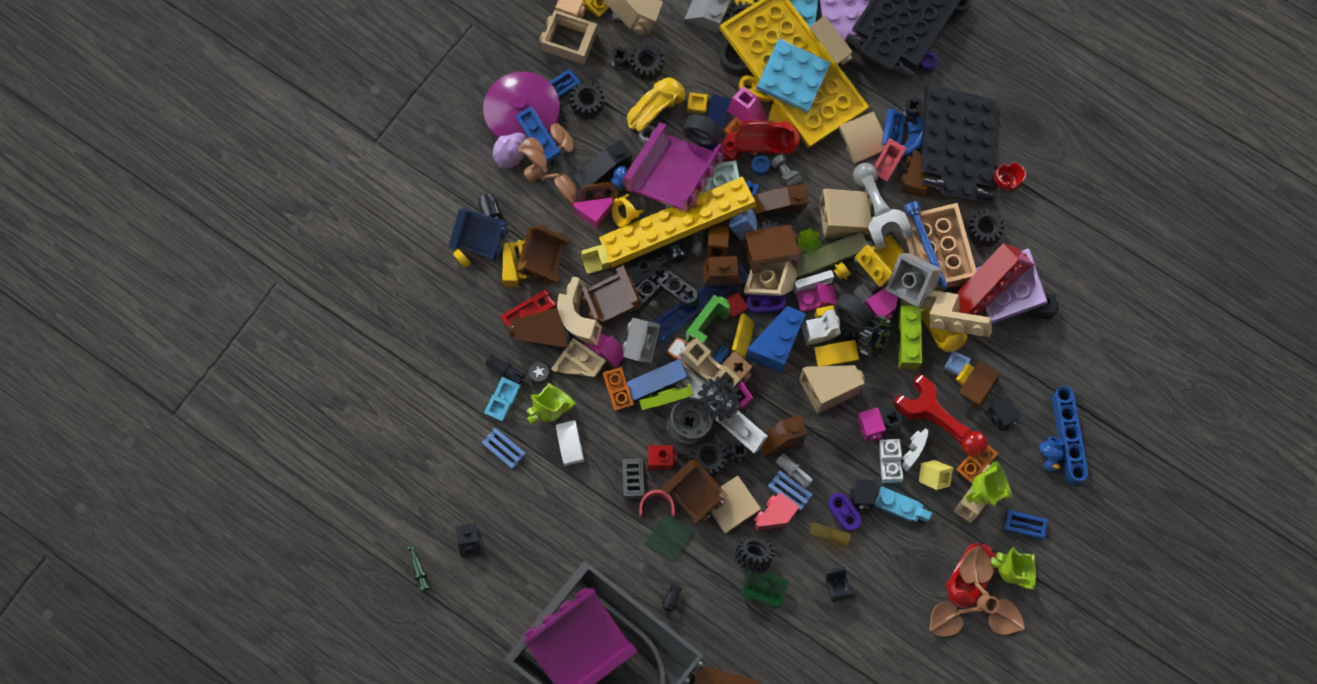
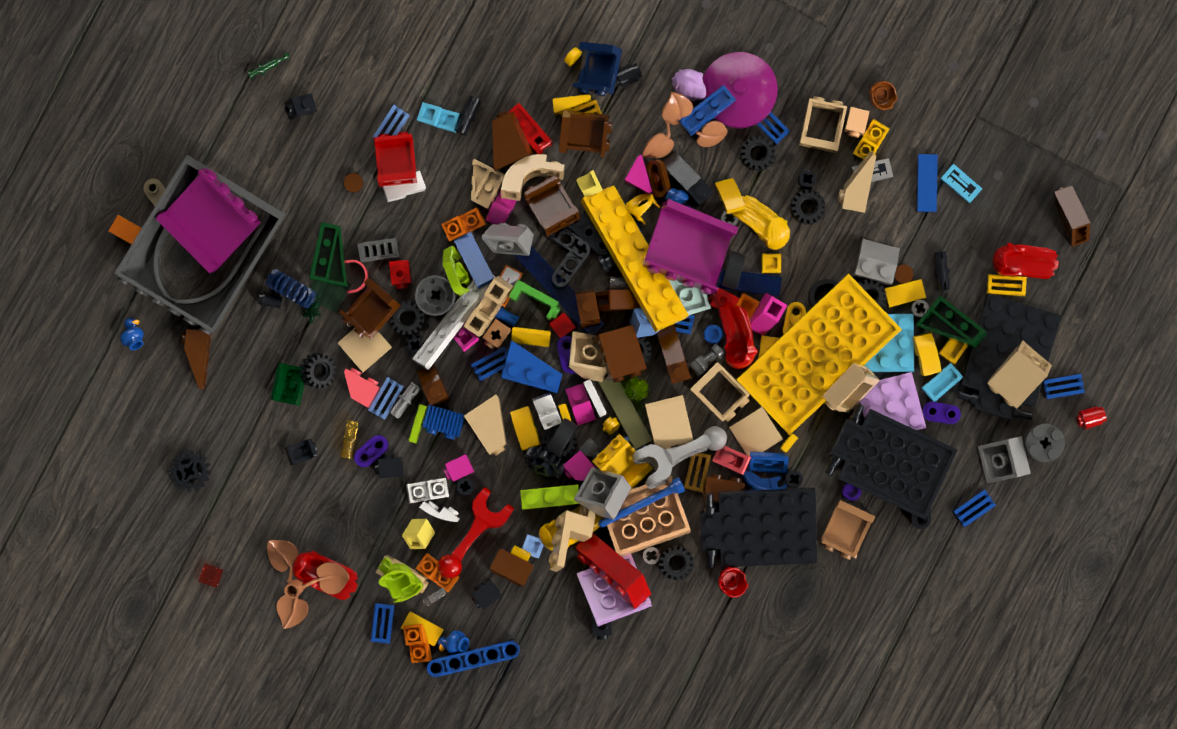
camera: 90 degrees right, 15 degrees up
lime helmet [527,383,576,424] -> none
dark grey tile [529,362,549,383] -> none
black gear [697,376,742,421] -> none
medium azure plate [756,39,830,113] -> none
medium azure hinge [874,486,932,522] -> none
lime helmet [990,547,1036,590] -> none
none -> dark blue gear [265,269,316,308]
none -> clear green plant [302,301,321,323]
none -> dark green wedge [309,222,347,287]
none -> reddish brown tile [344,173,363,193]
none -> red panel [374,132,417,187]
none -> yellow tile [401,611,444,647]
none -> orange slope [403,624,432,663]
none -> lime tile [409,405,427,444]
none -> blue brick [422,405,465,440]
none -> clear tile [423,587,447,606]
none -> blue tile [471,346,507,381]
none -> light grey bush [643,547,660,564]
none -> pearl gold tile [684,453,711,493]
none -> tan window [690,362,750,422]
none -> yellow slope [715,178,745,214]
none -> yellow tile [780,434,798,453]
none -> medium nougat panel [820,500,875,560]

